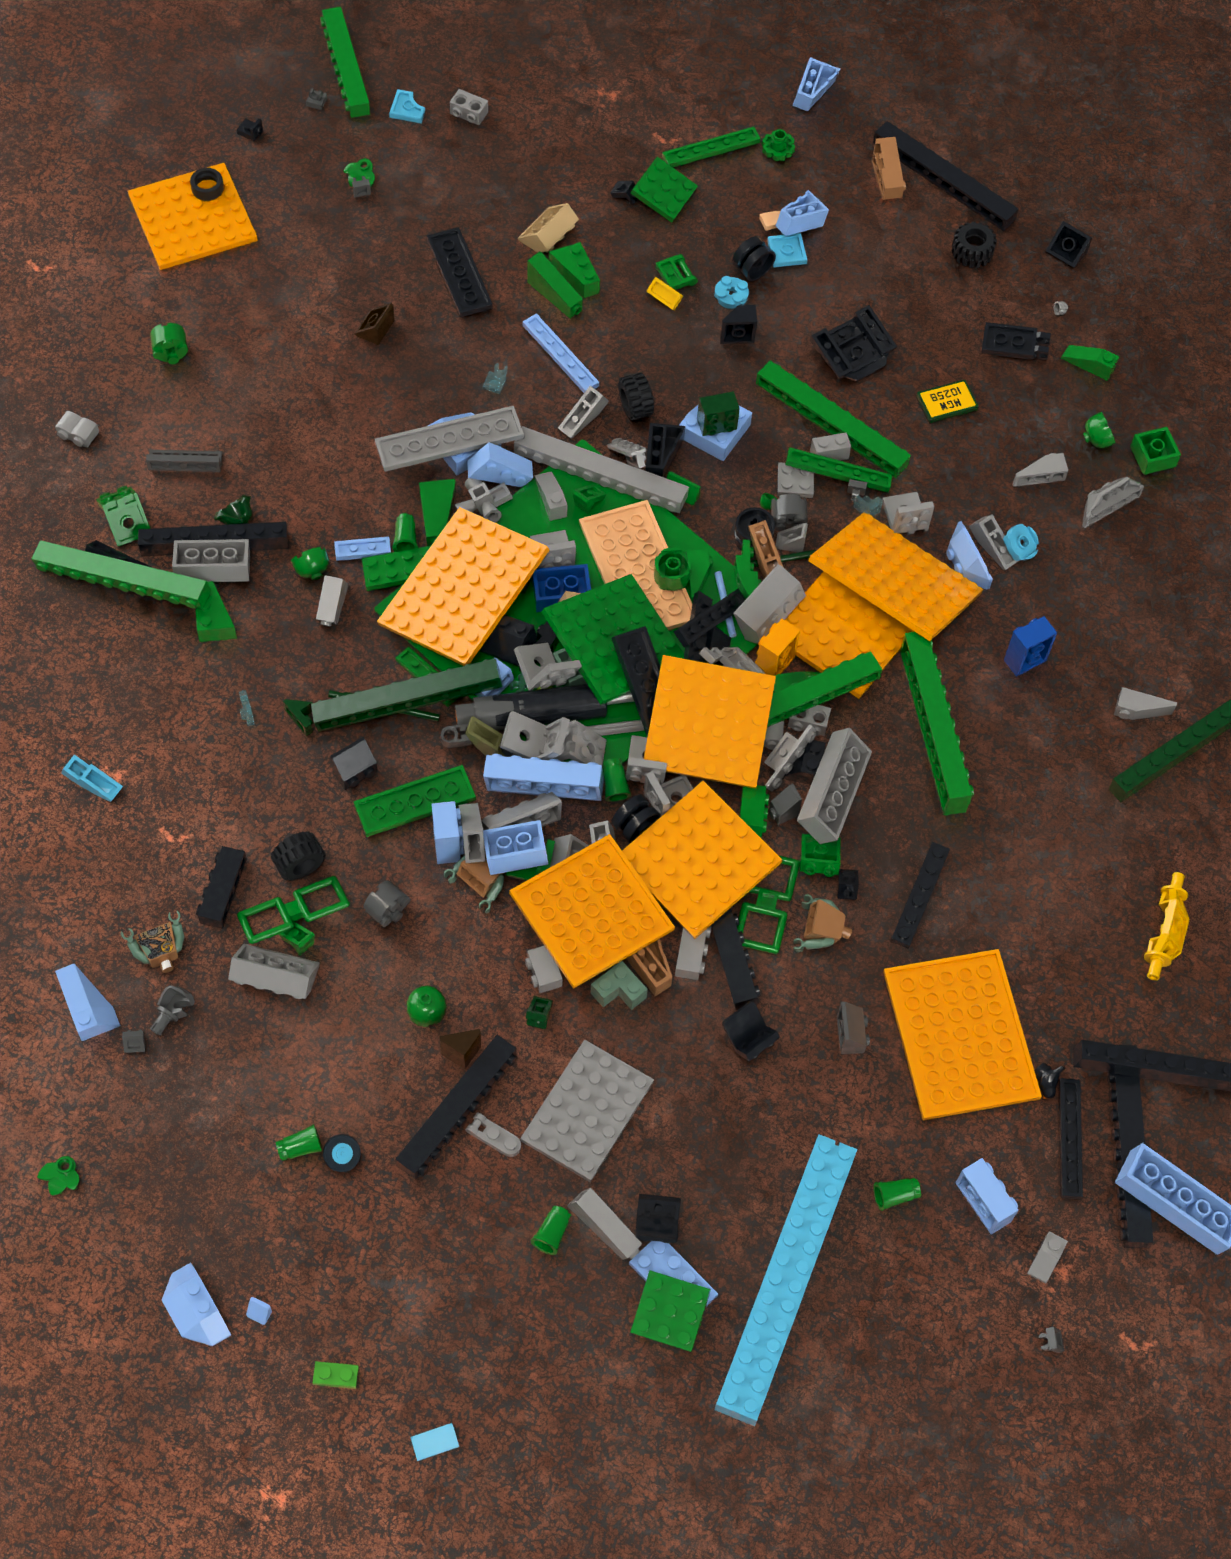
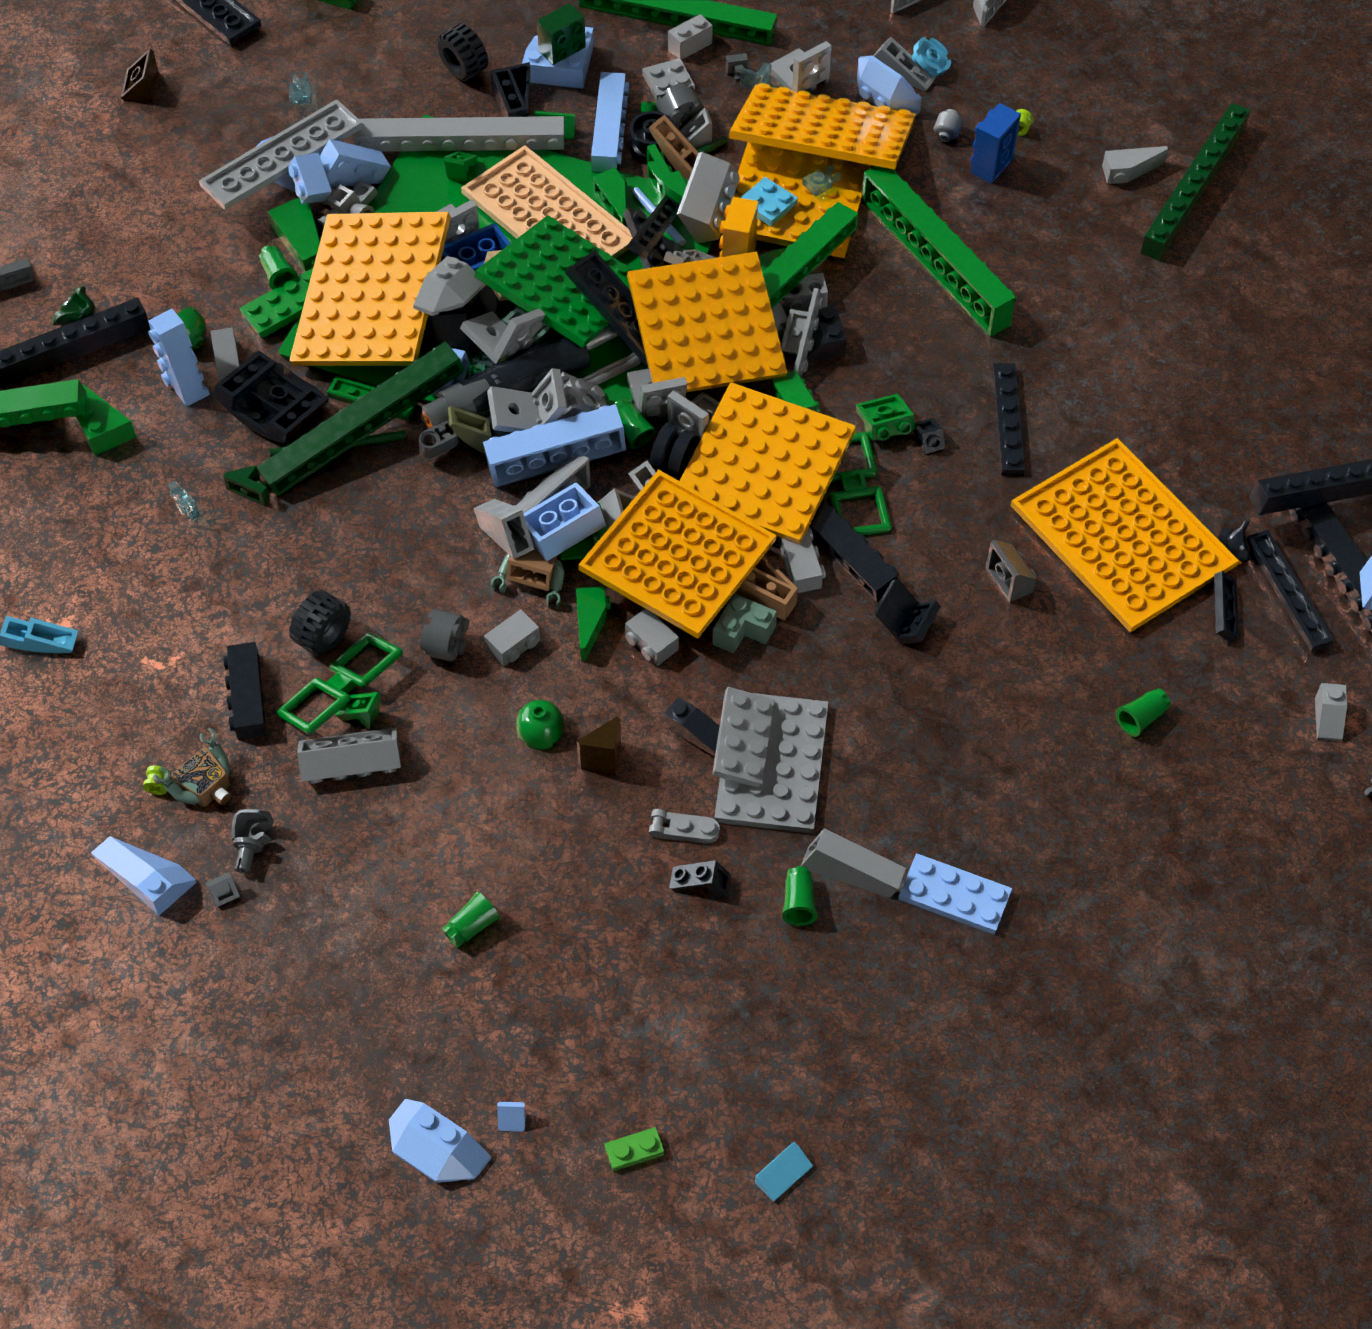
camera: 20 degrees left, 5 degrees down
green plate [37,1156,79,1196] -> none
light grey brick [172,539,250,582] -> none
black wheel [323,1134,361,1172] -> none
black slope [330,737,378,790] -> none
light blue plate [334,537,391,561] -> none
green plate [353,765,476,837] -> none
black brick [395,1034,517,1180] -> none
light blue brick [431,801,464,864] -> none
light blue plate [523,313,599,393] -> none
dark green slope [526,996,553,1029] -> none
light grey slope [534,471,567,521] -> none
light grey slope [558,386,609,439] -> none
light grey bracket [607,438,646,468] -> none
green plate [630,1270,711,1352] -> none
black bracket [636,1194,681,1243] -> none
green brick [654,547,692,591] -> none
medium azure piece [714,1134,857,1426] -> none
dark grey slope [768,784,802,825] -> none
green plate [785,447,892,493] -> none
medium nougat torso [793,894,852,953] -> none
light grey brick [797,728,872,844] -> none
light blue brick [955,1158,1019,1234] -> none
yellow plate [1144,872,1190,981] -> none
none -> lime wheel [143,765,171,795]
none -> light blue wedge [148,309,210,407]
none -> black slope [214,350,329,443]
none -> light blue brick [288,153,332,204]
none -> light grey wedge [413,256,485,316]
none -> light grey brick [484,609,540,667]
none -> green slope [576,587,611,661]
none -> light blue brick [591,72,629,172]
none -> black slope [663,697,720,756]
none -> black bracket [669,860,731,898]
none -> light grey plate [712,687,774,788]
none -> medium azure plate [741,177,798,226]
none -> clear light blue plate [802,165,841,196]
none -> light grey head [934,109,964,142]
none -> lime wheel [1017,109,1034,136]
none -> black plate [1214,571,1239,643]

